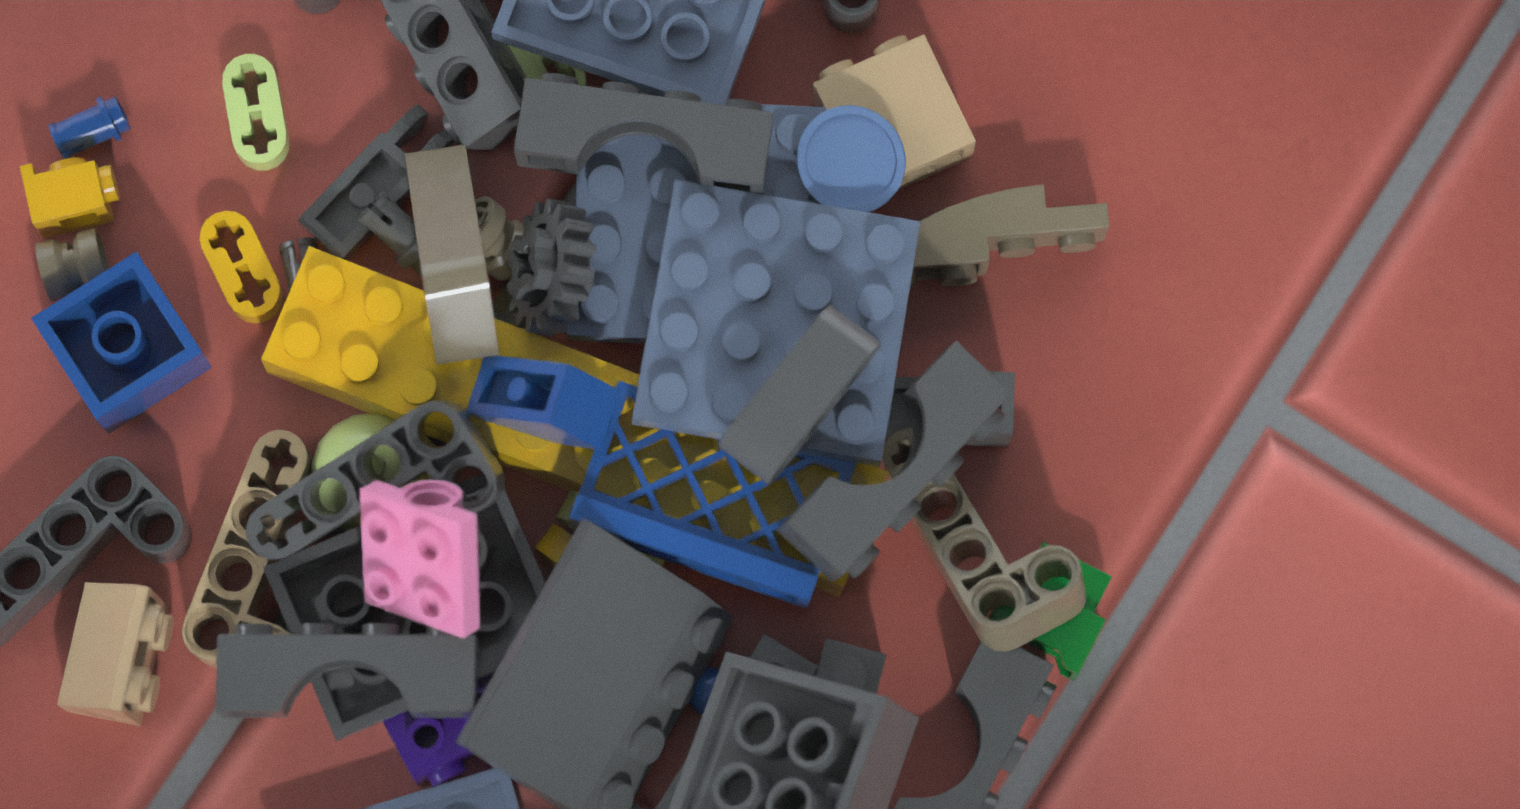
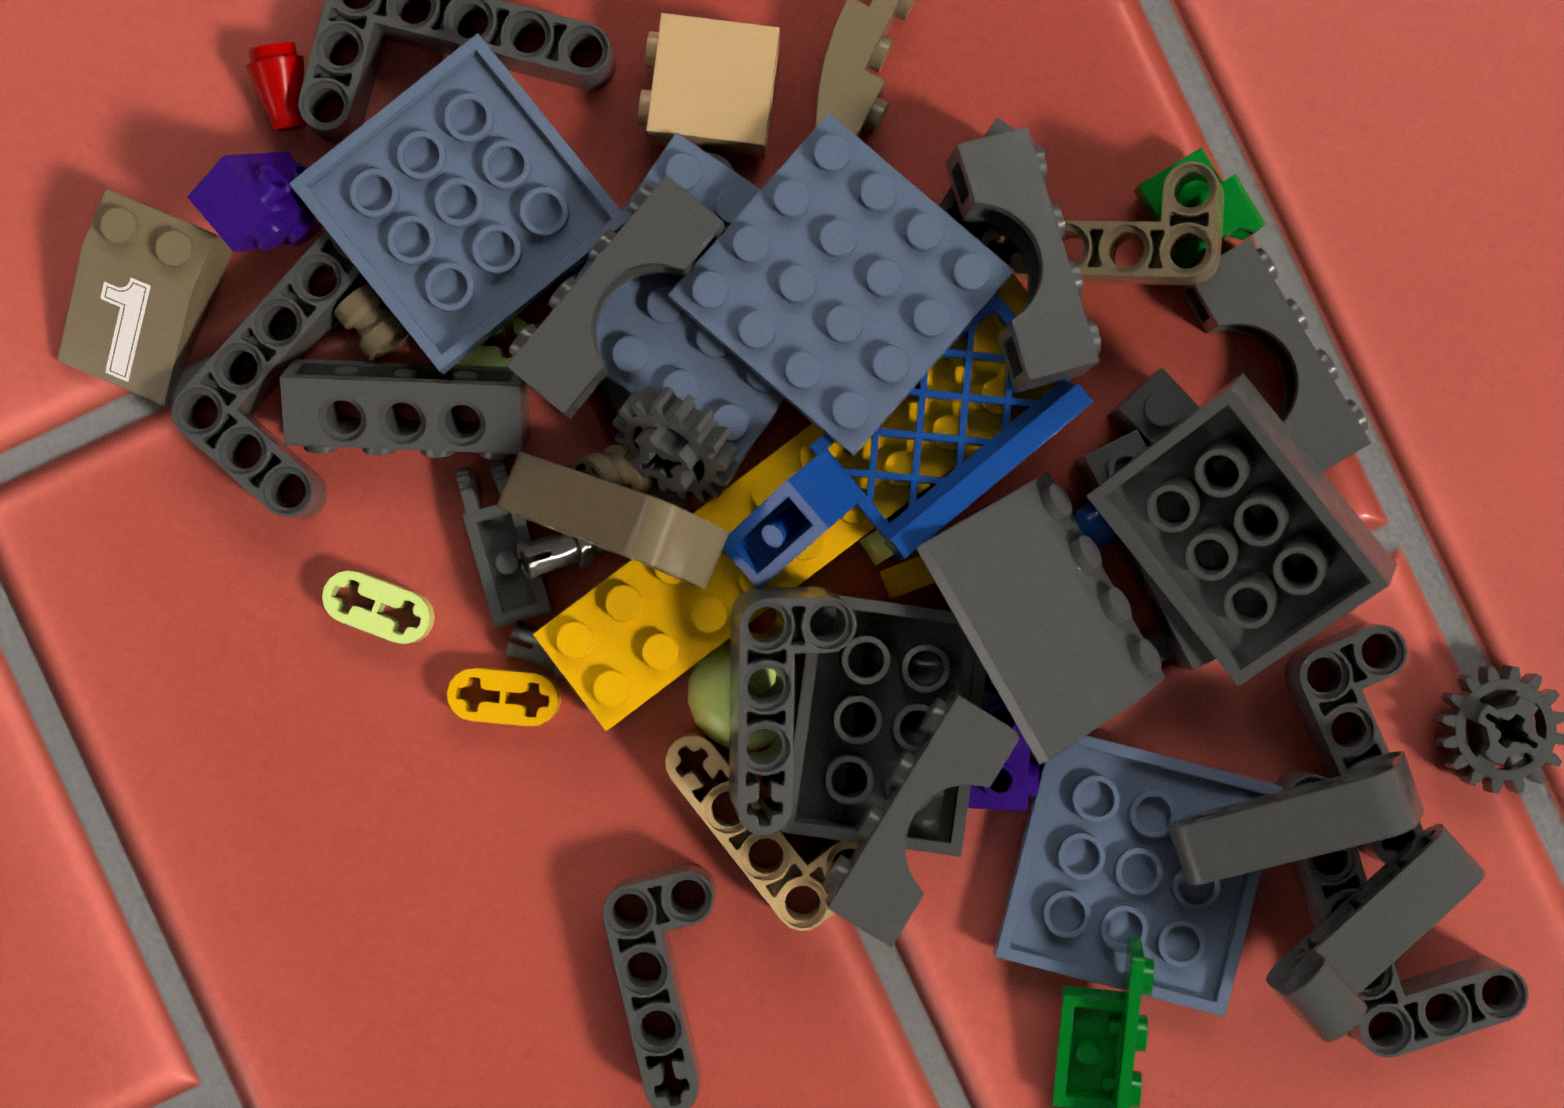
camera: 55 degrees left, 10 degrees up
yellow brick [20,158,120,239] -> none
blue brick [31,251,212,434] -> none
dark tan wheel [35,228,109,301] -> none
blue pin [48,96,131,159] -> none
tan slope [57,582,174,726] -> none
bright pink plate [360,480,480,639] -> none
dark grey beam [718,304,881,485] -> none
medium blue piece [797,105,906,212] -> none

